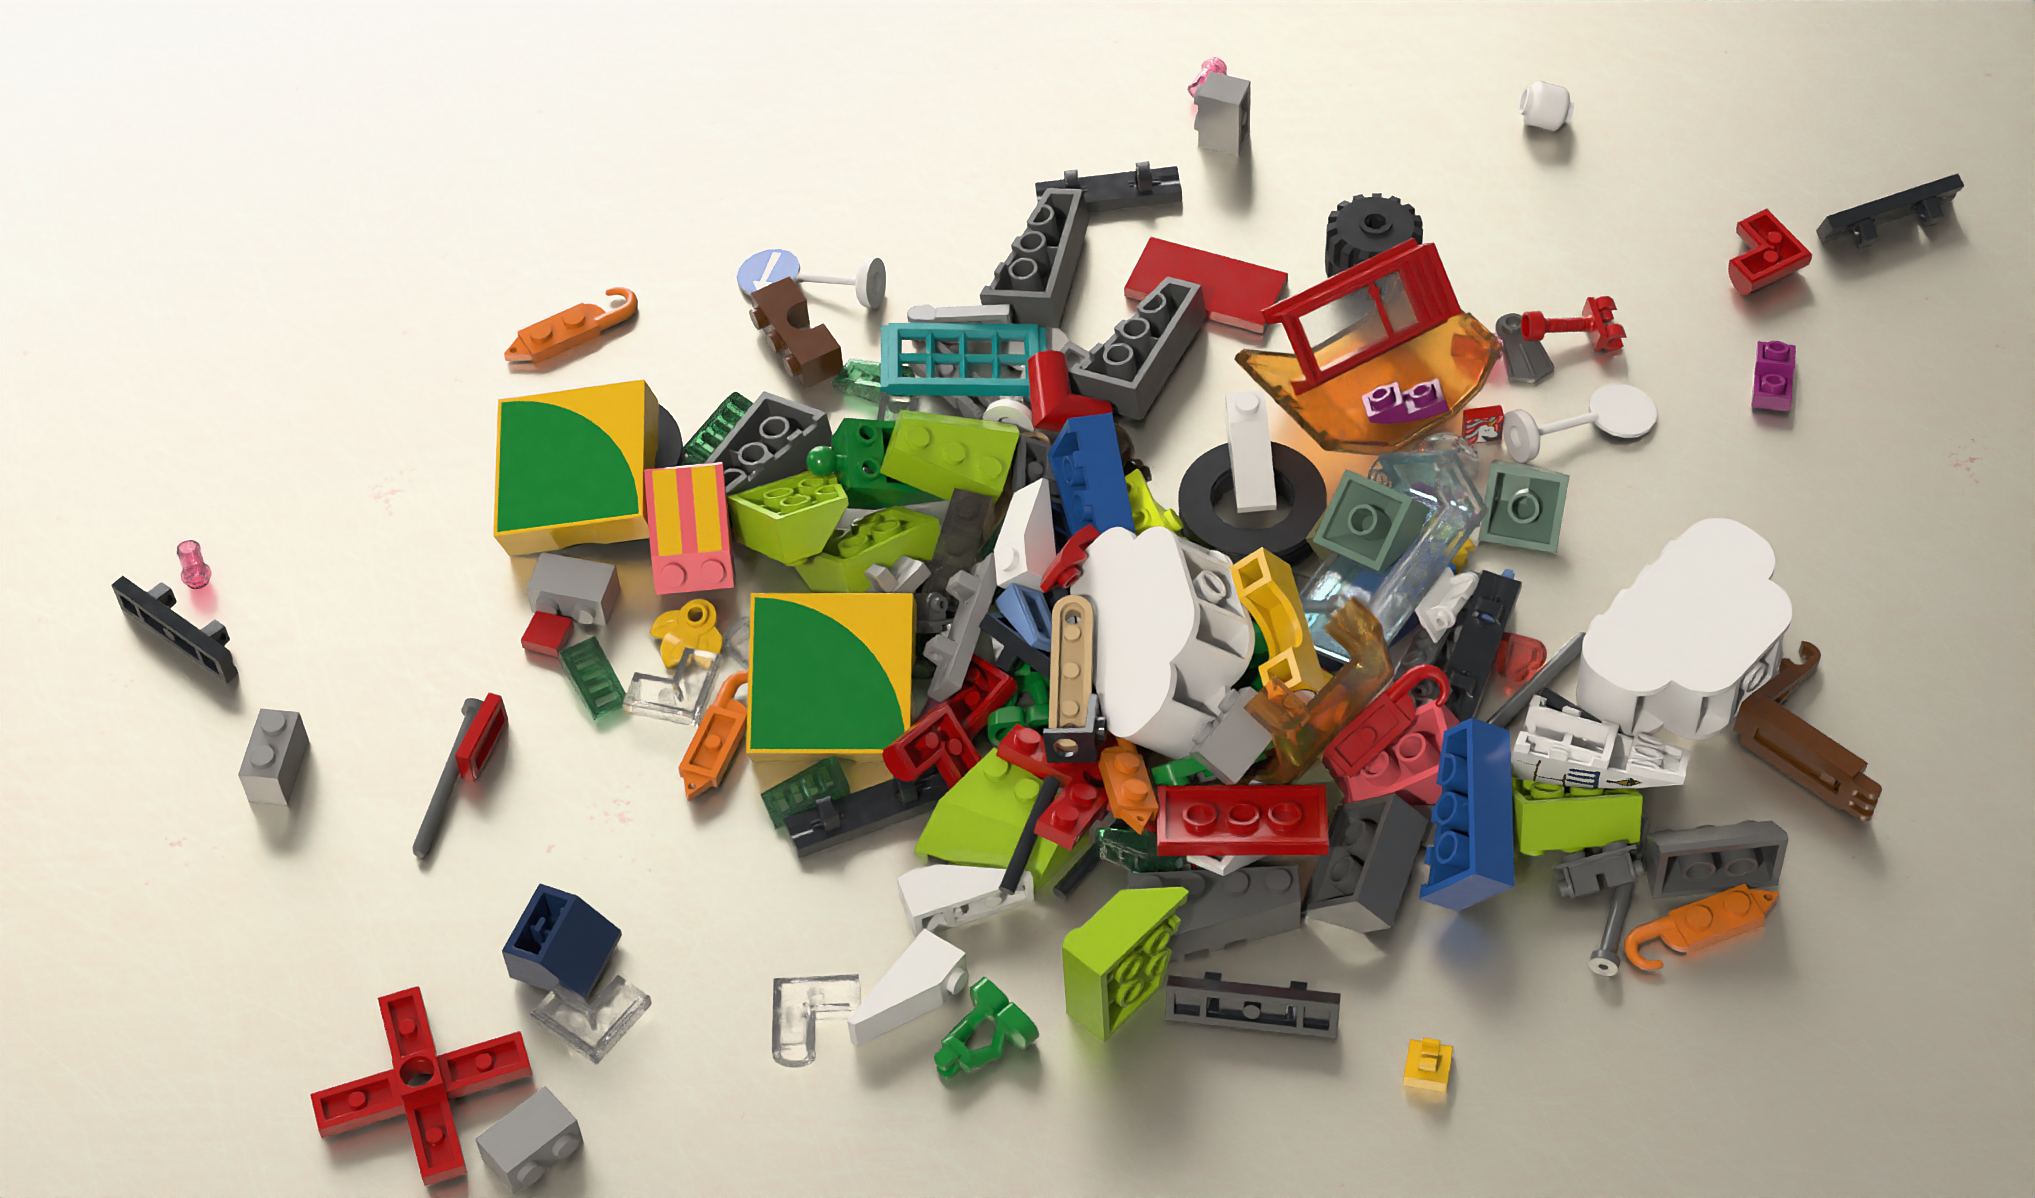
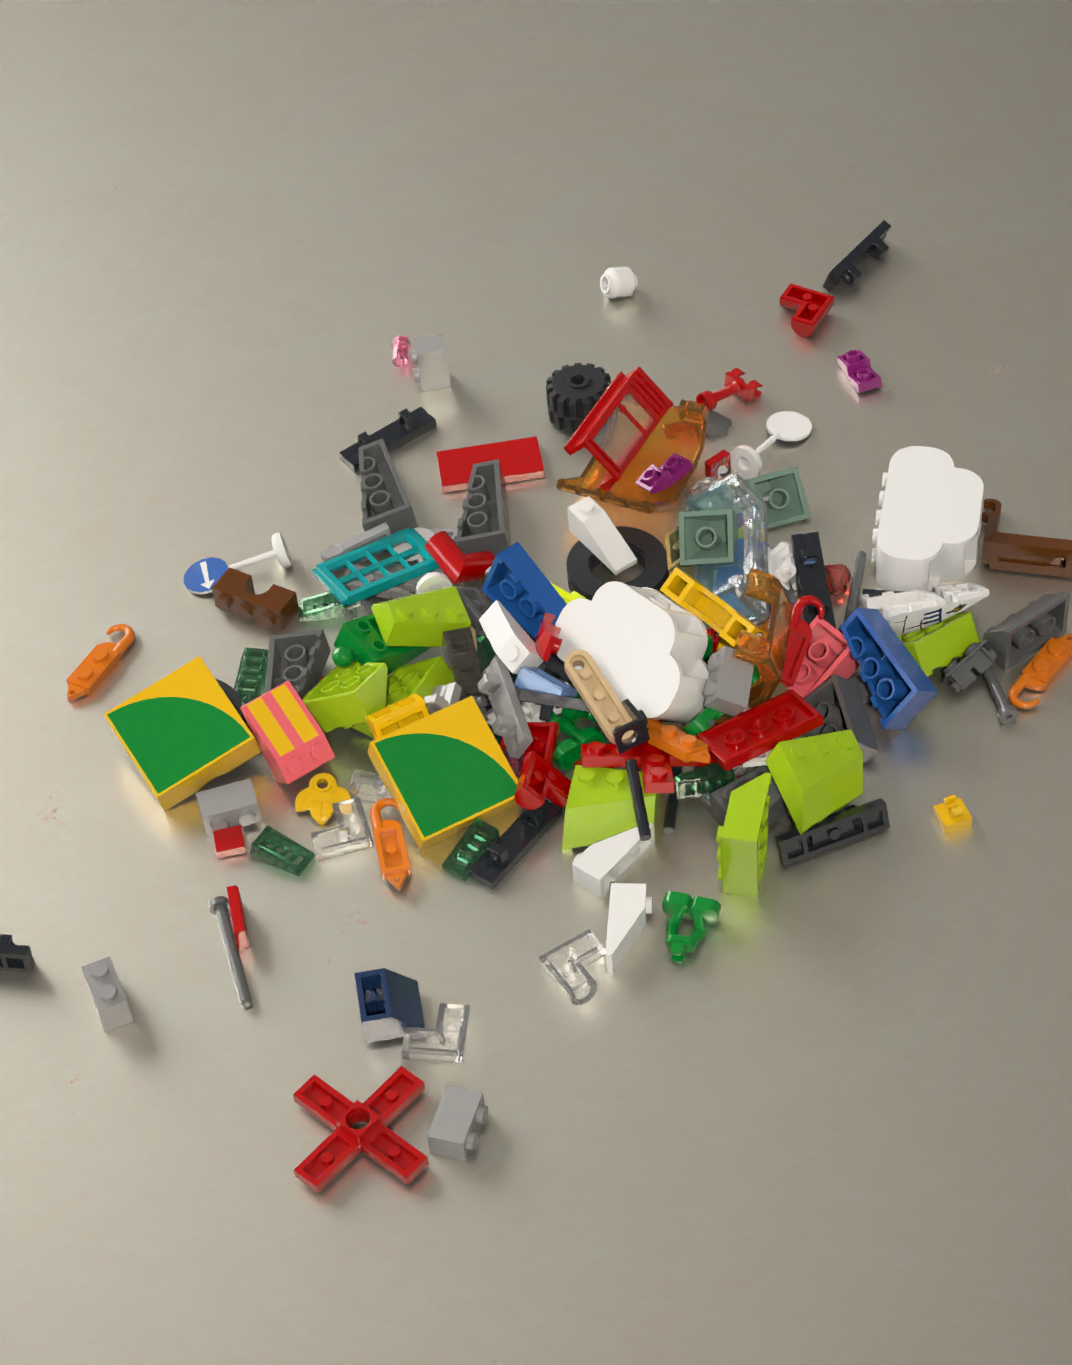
camera: 30 degrees left, 5 degrees down
none -> yellow hinge [365,693,429,740]
none -> lime wedge [765,729,863,835]

